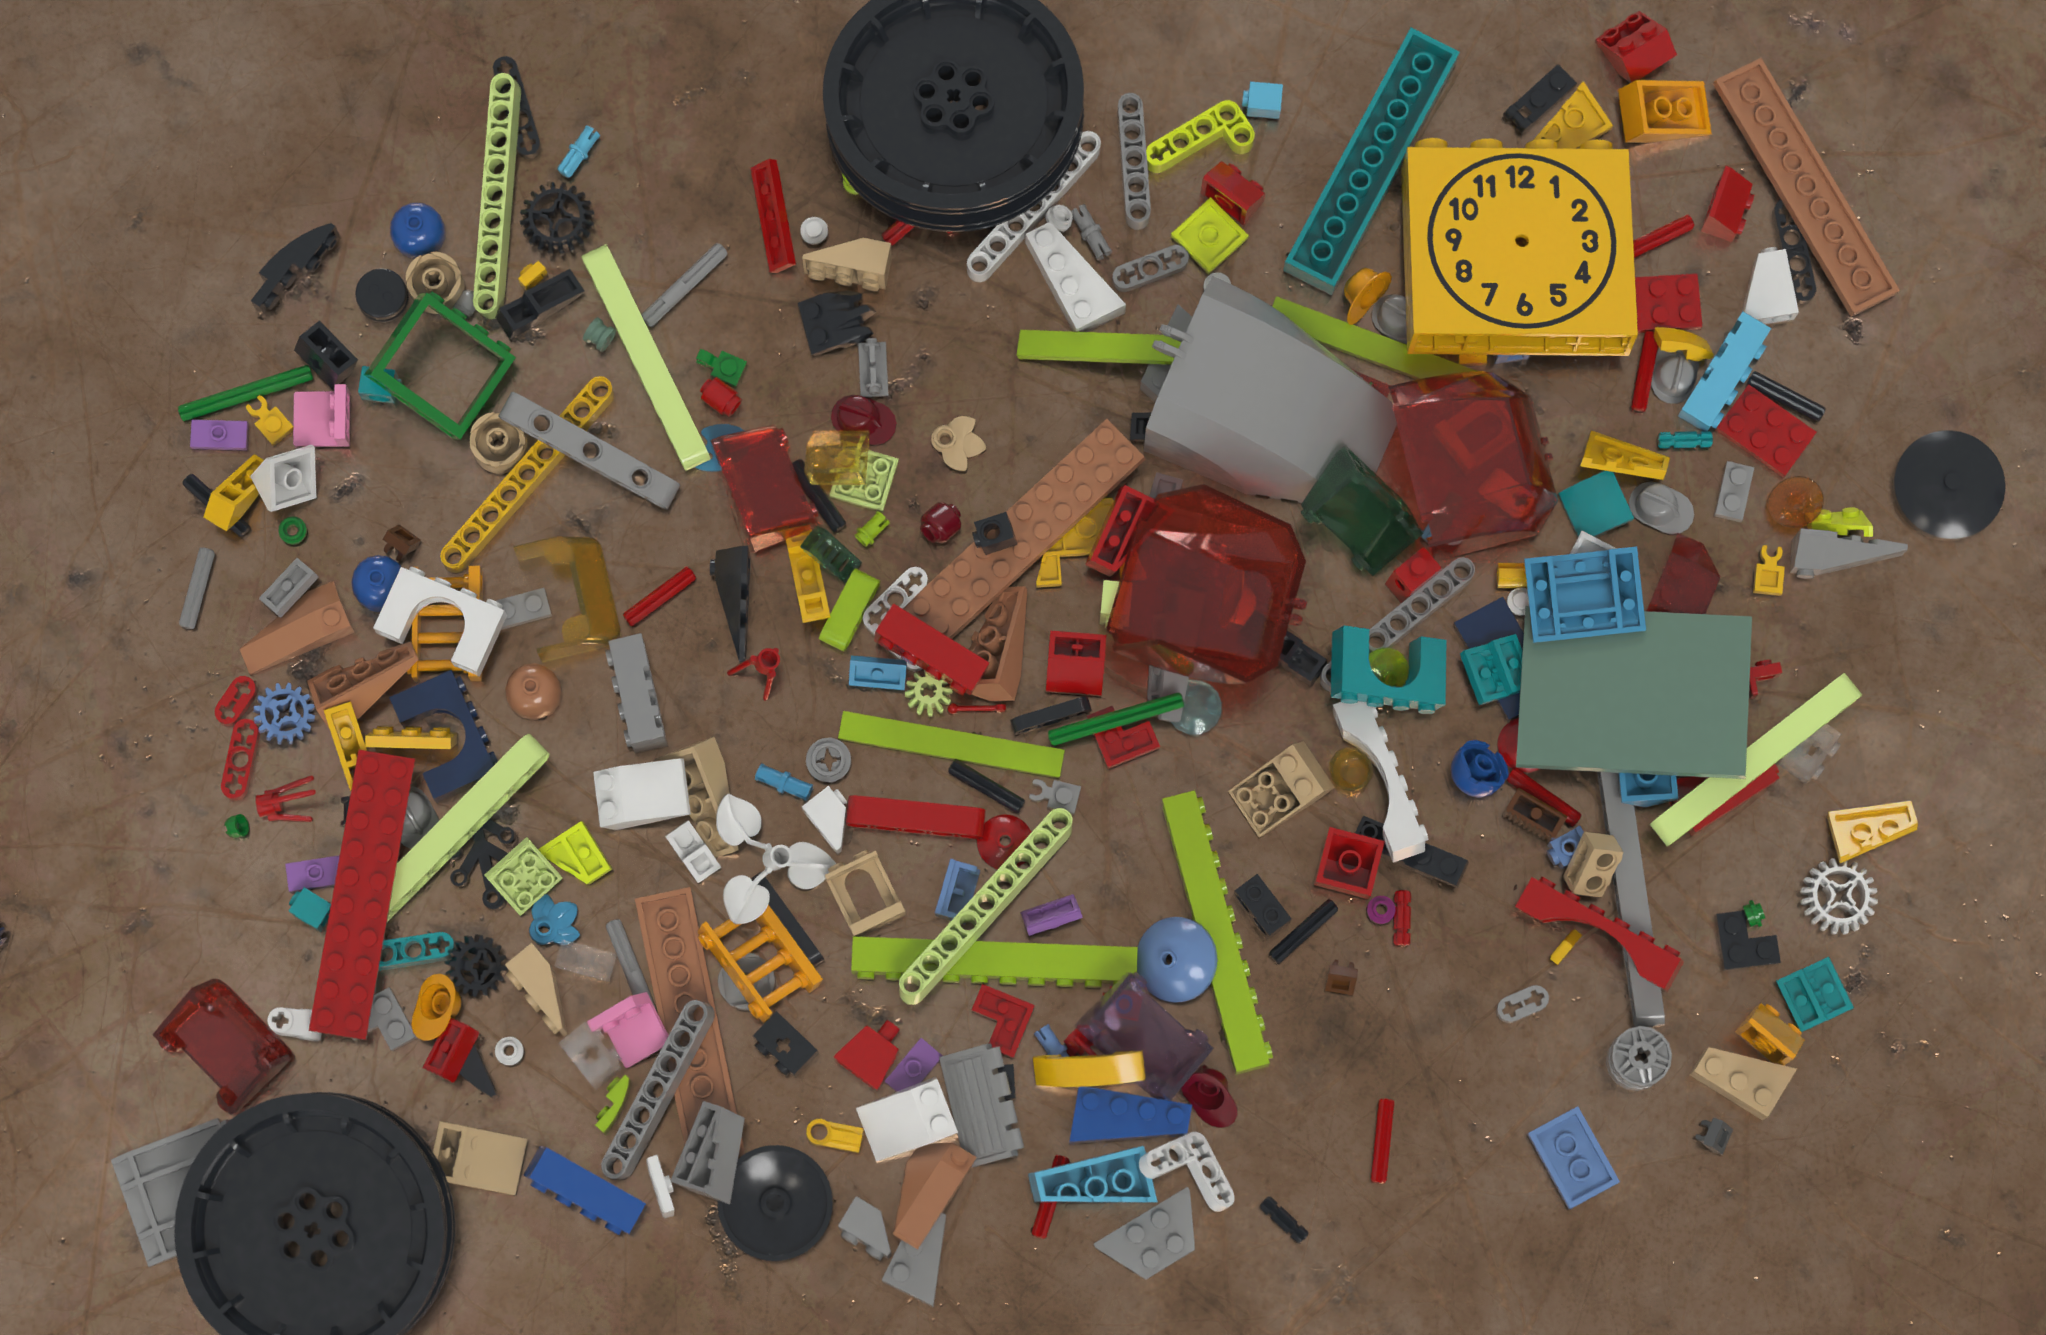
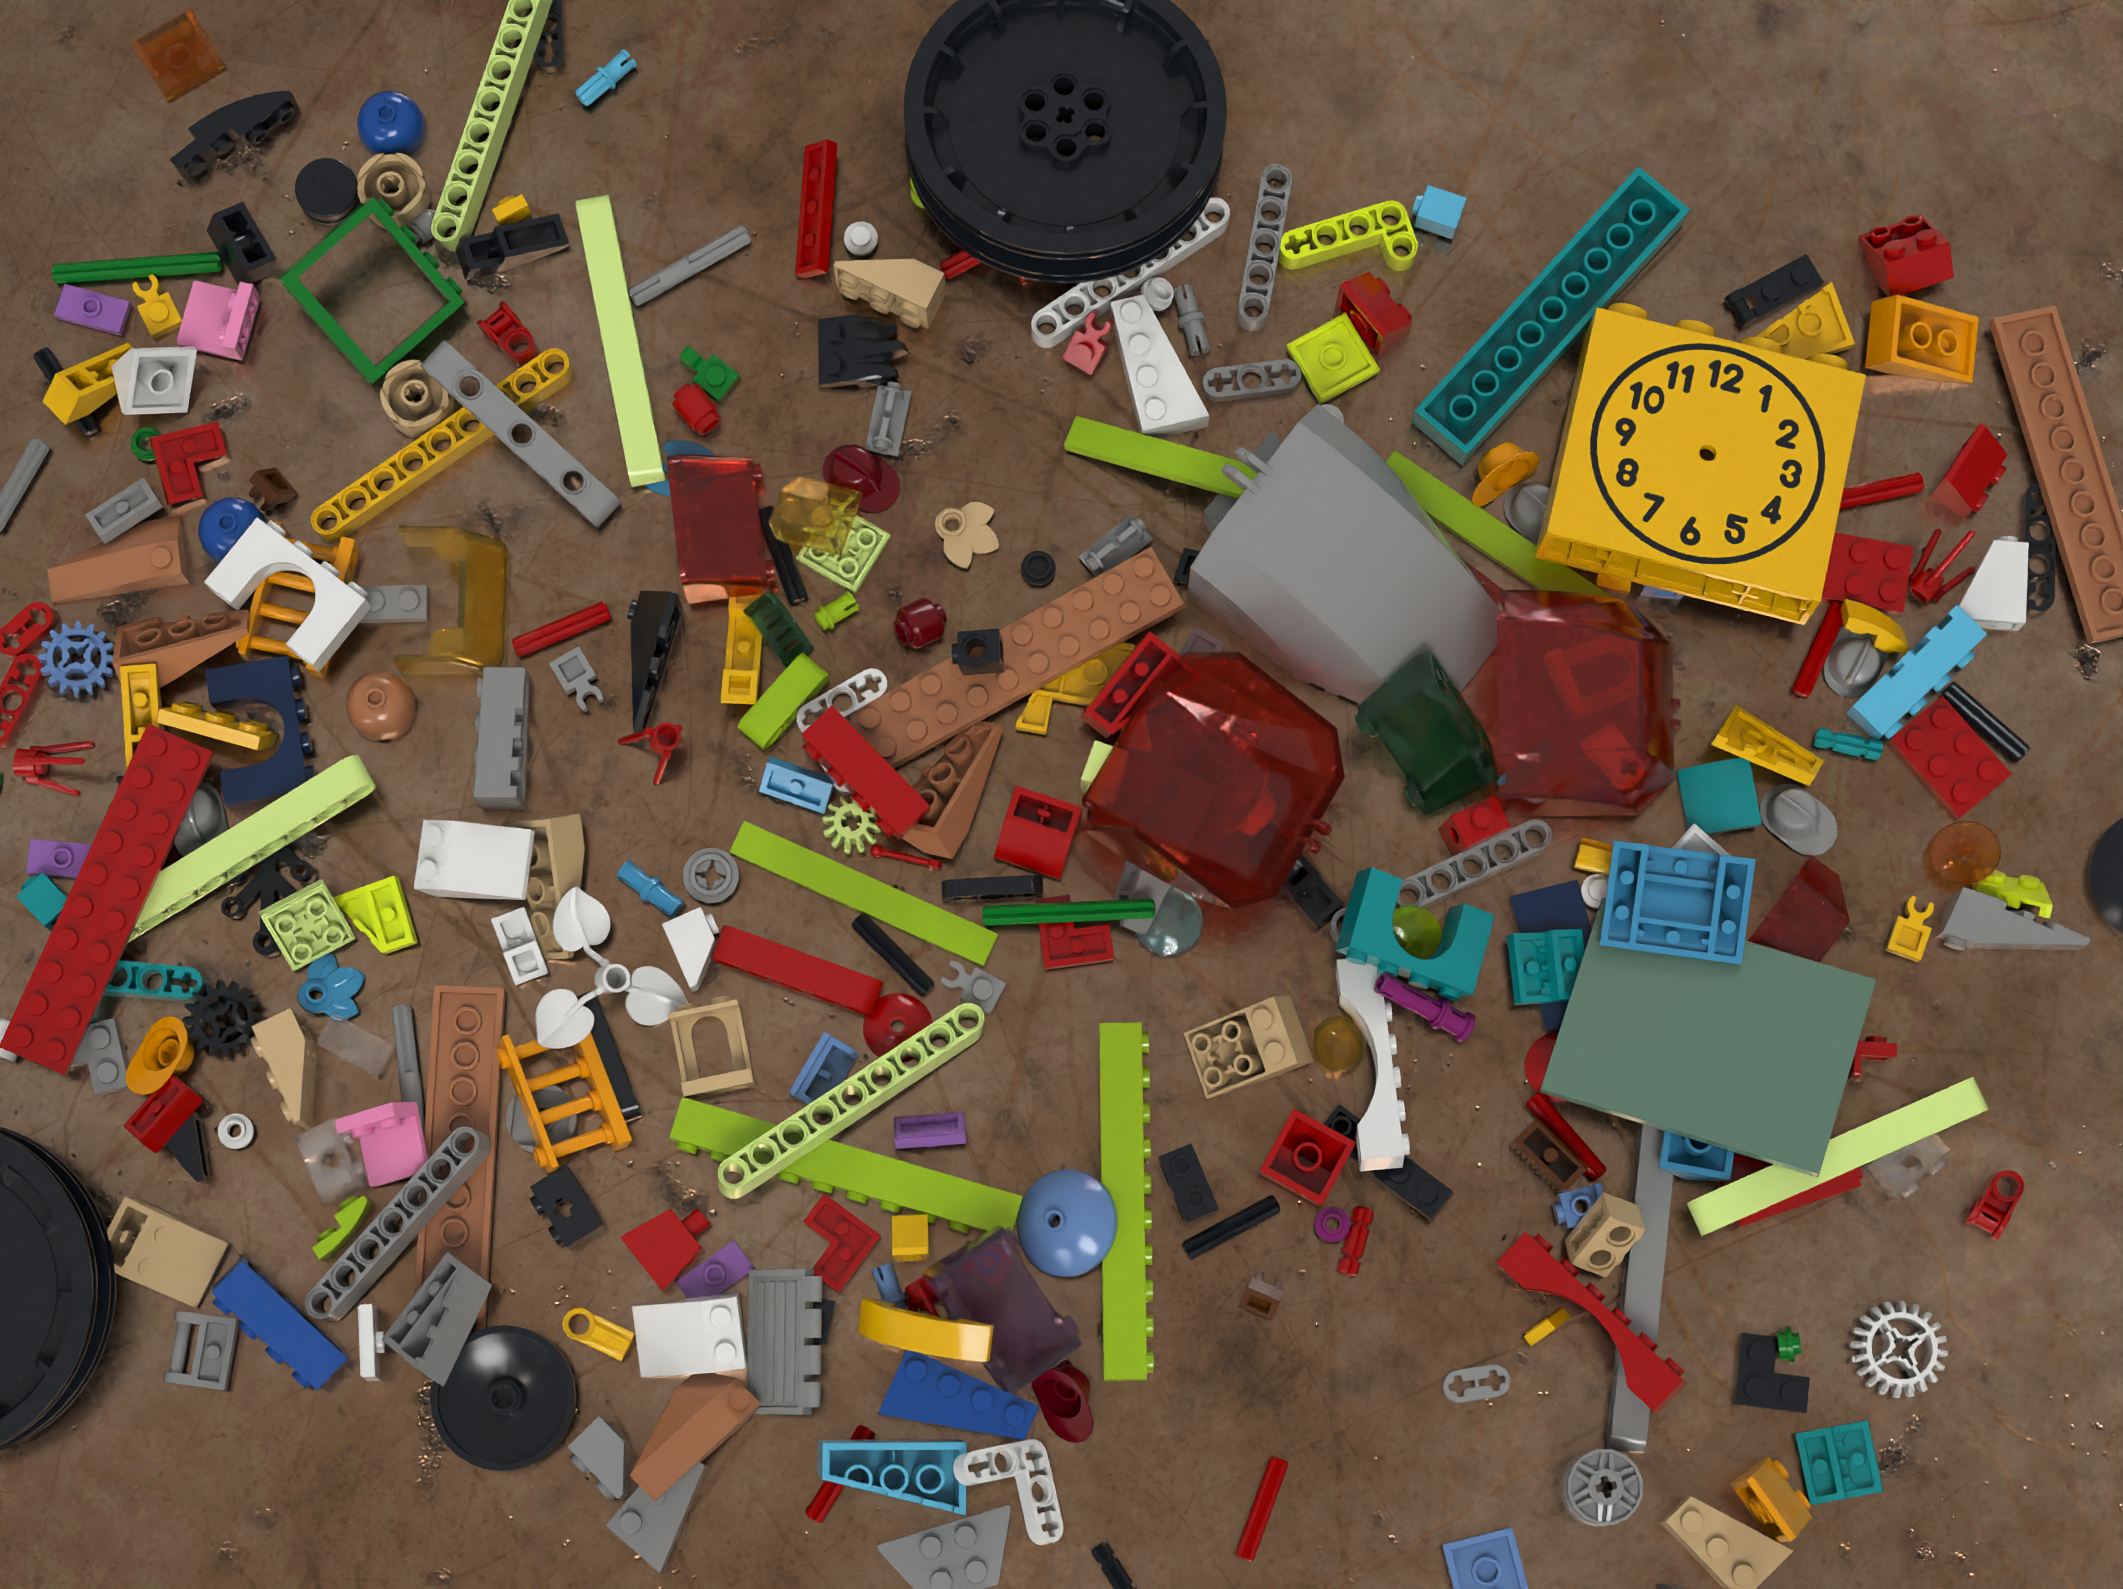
camera: 15 degrees right, 0 degrees up
teal brick [358,366,402,403] -> none
black gear [520,182,595,256] -> none
sand green wheel [583,317,617,352] -> none
blue cylinder [1450,740,1509,798] -> none
light grey plate [1714,461,1755,523] -> none
yellow wing [1827,801,1918,863] -> none
none -> clear orange slope [132,9,225,101]
none -> red plate [149,421,227,505]
none -> light grey plate [163,1311,239,1391]
none -> red piece [476,301,539,367]
none -> light grey plate [549,646,604,712]
none -> yellow slope [892,1214,930,1262]
none -> black plate [1021,551,1056,585]
none -> plate [1062,309,1114,375]
none -> light grey hinge [1078,514,1153,577]
none -> magenta pin [1374,972,1476,1042]
none -> red plant [1908,529,1976,604]
none -> red piece [1964,1170,2024,1240]

